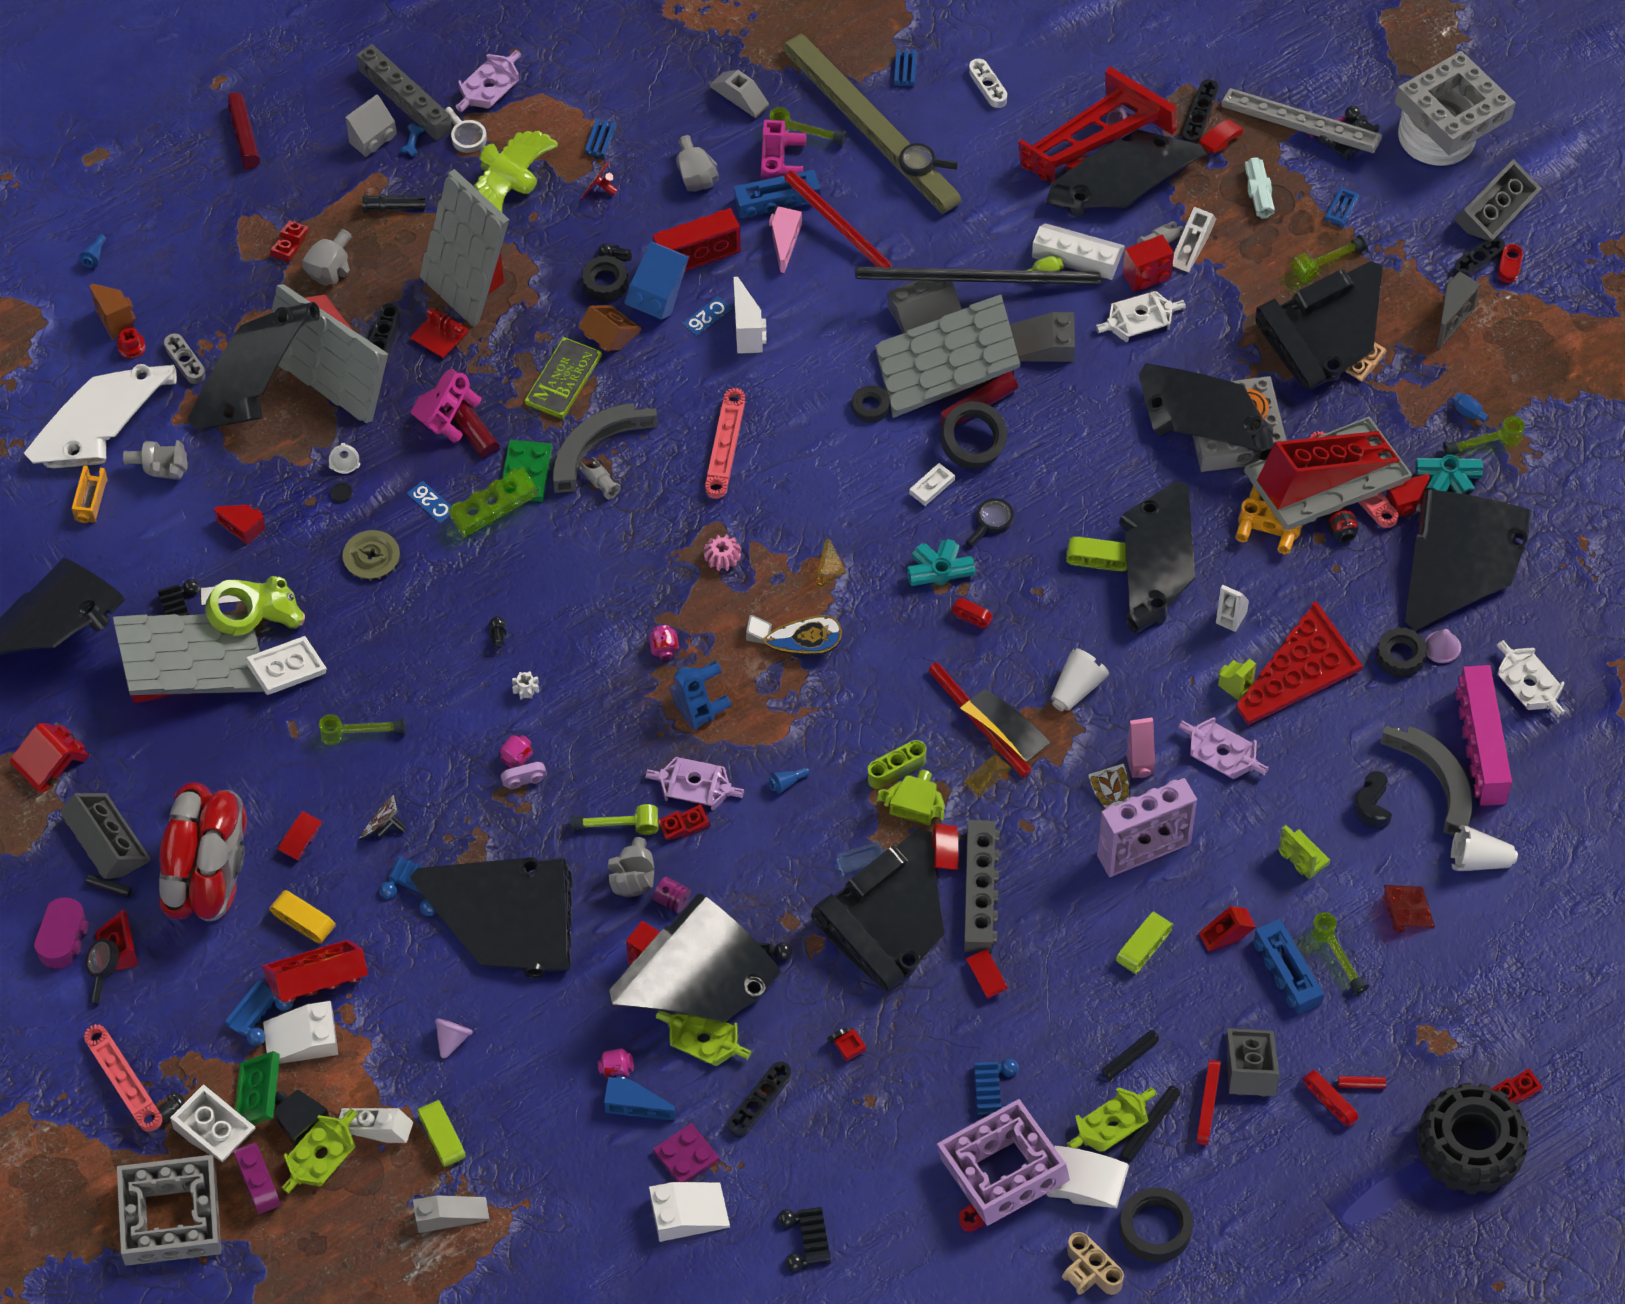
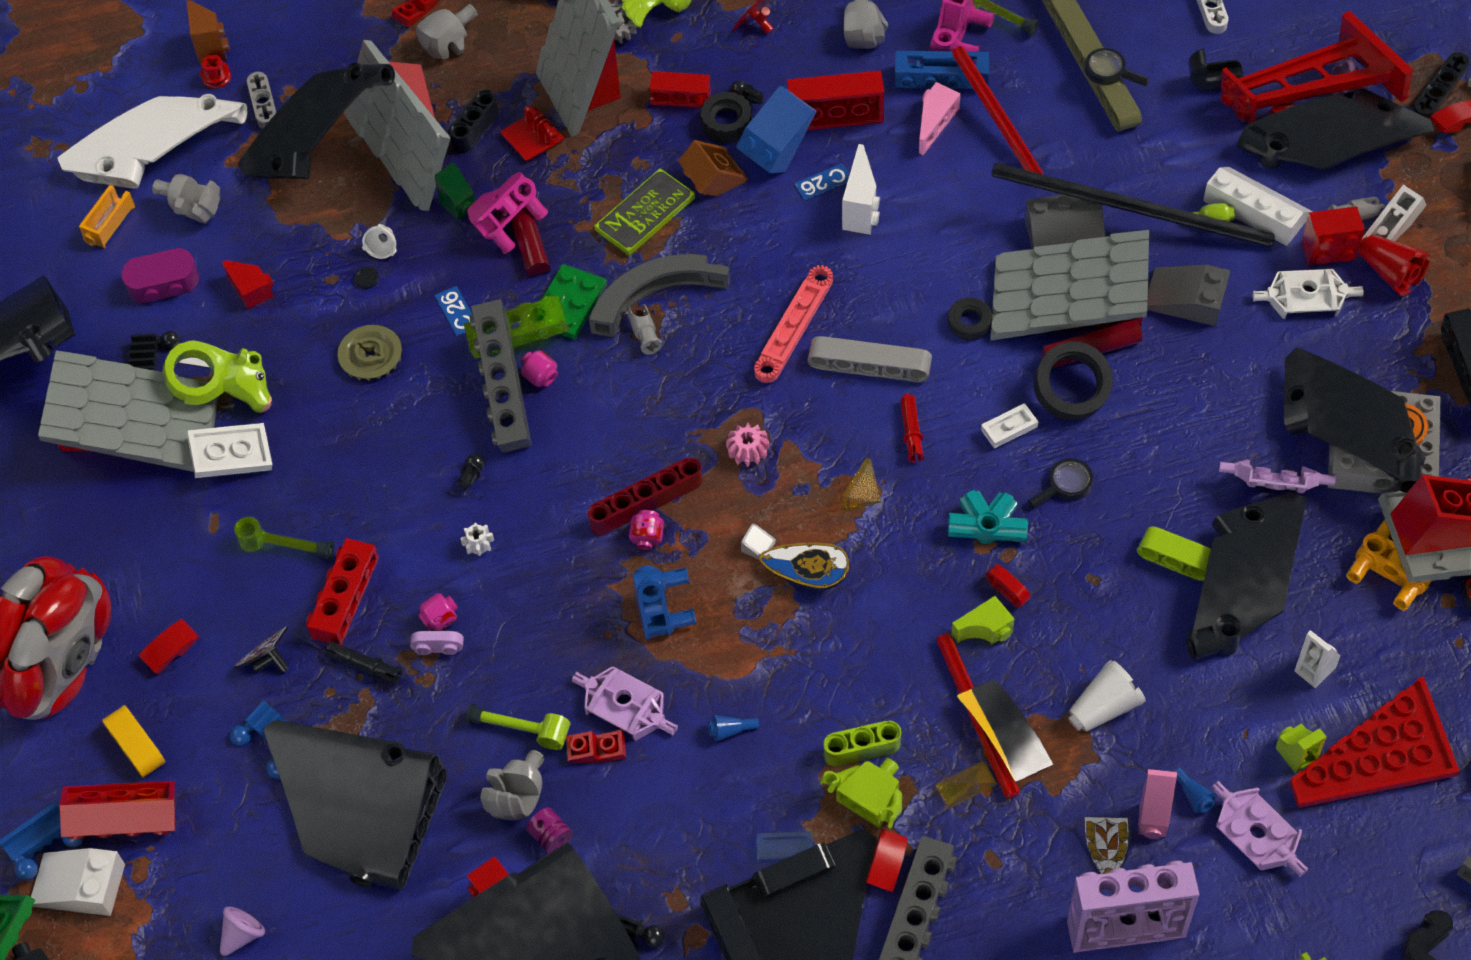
camera: 20 degrees right, 0 degrees up
none -> magenta brick [122,248,199,303]
none -> red brick [306,538,379,645]
none -> black pin [325,641,403,685]
none -> dark green slope [434,162,475,221]
none -> dark grey brick [469,299,532,453]
none -> dark pink head [521,350,558,387]
none -> dark red beam [587,457,703,535]
none -> red piece [649,71,711,107]
none -> light grey beam [807,336,932,382]
none -> red axle [900,393,924,463]
none -> lime arch [951,596,1014,645]
none -> blue cone [1174,768,1216,813]
none -> black animal [1188,48,1244,90]
none -> lavender plate [1219,459,1336,493]
none -> red cone [1359,234,1430,296]

